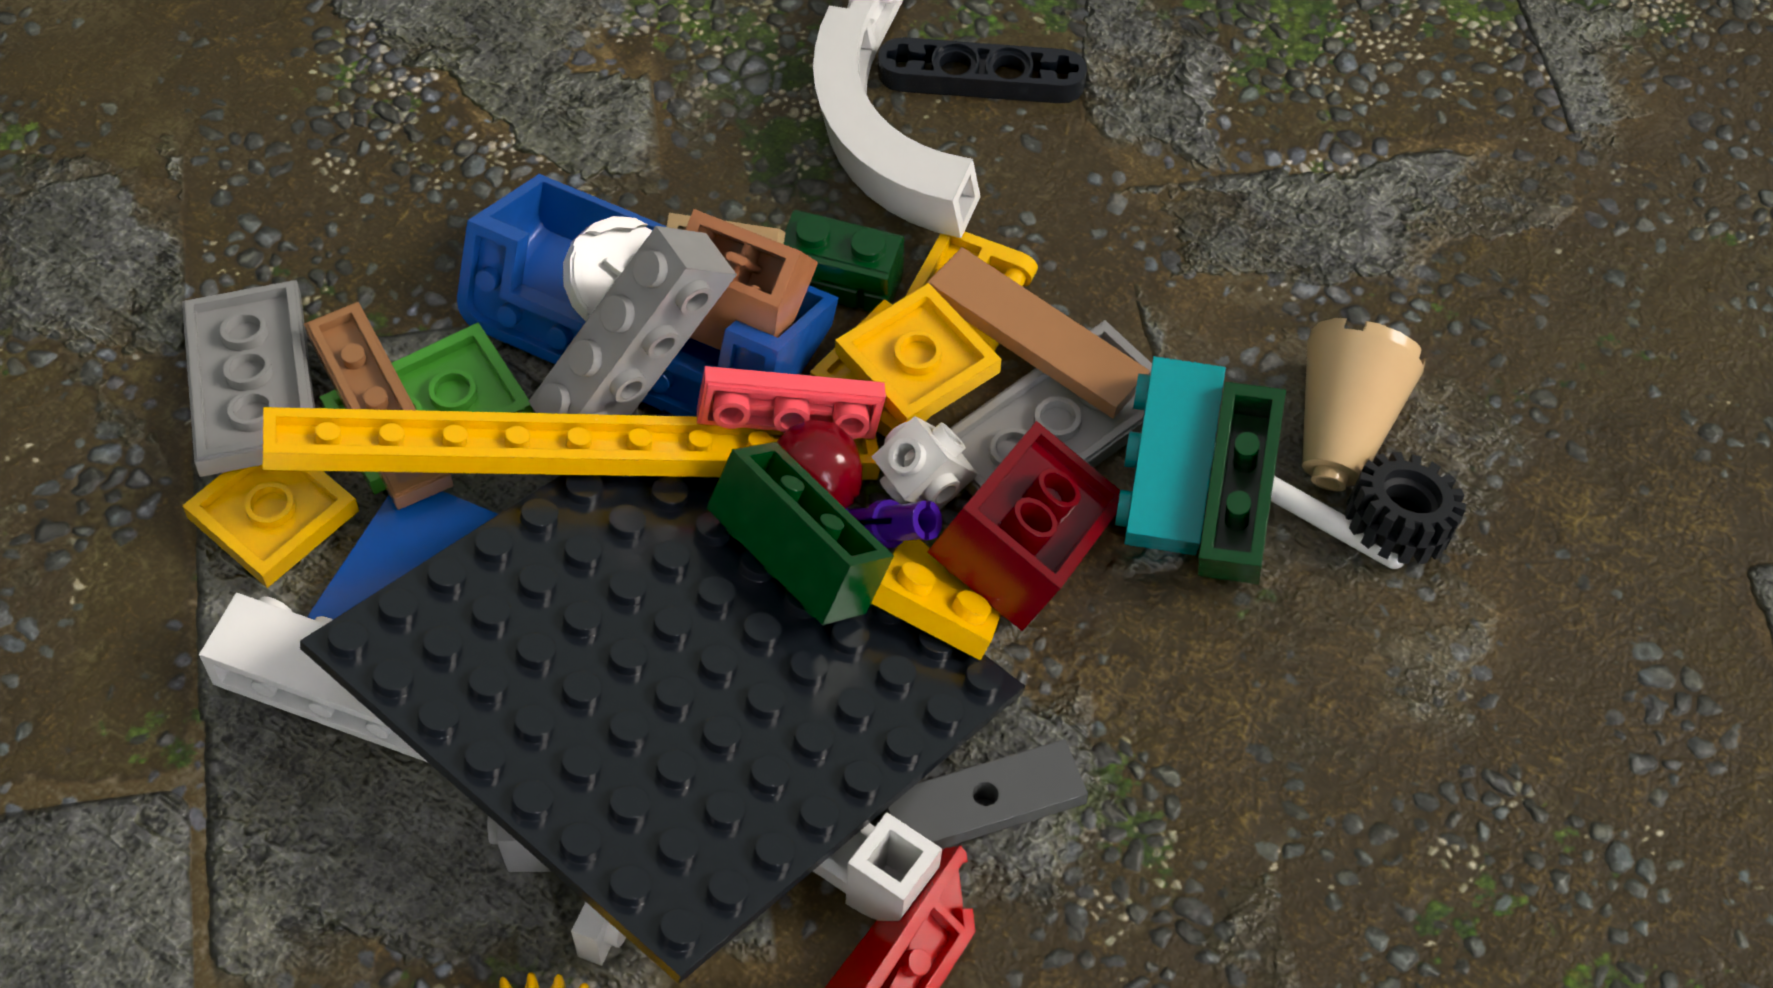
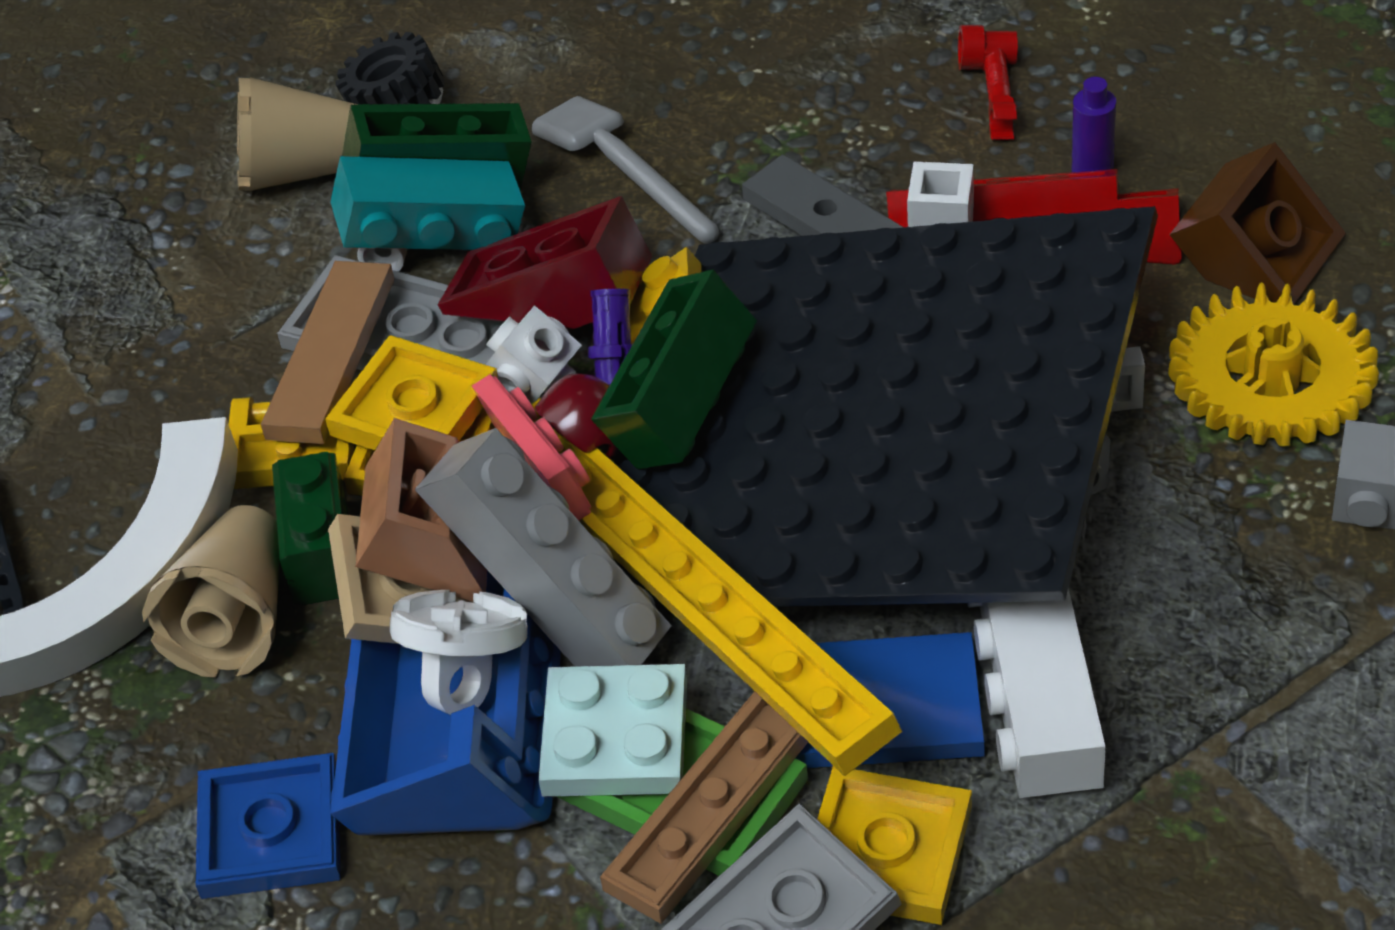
camera: 110 degrees left, 10 degrees down
none -> tan cone [142,505,281,678]
none -> blue tile [196,753,341,899]
none -> light grey piece [532,96,719,244]
none -> light aqua plate [538,664,687,797]

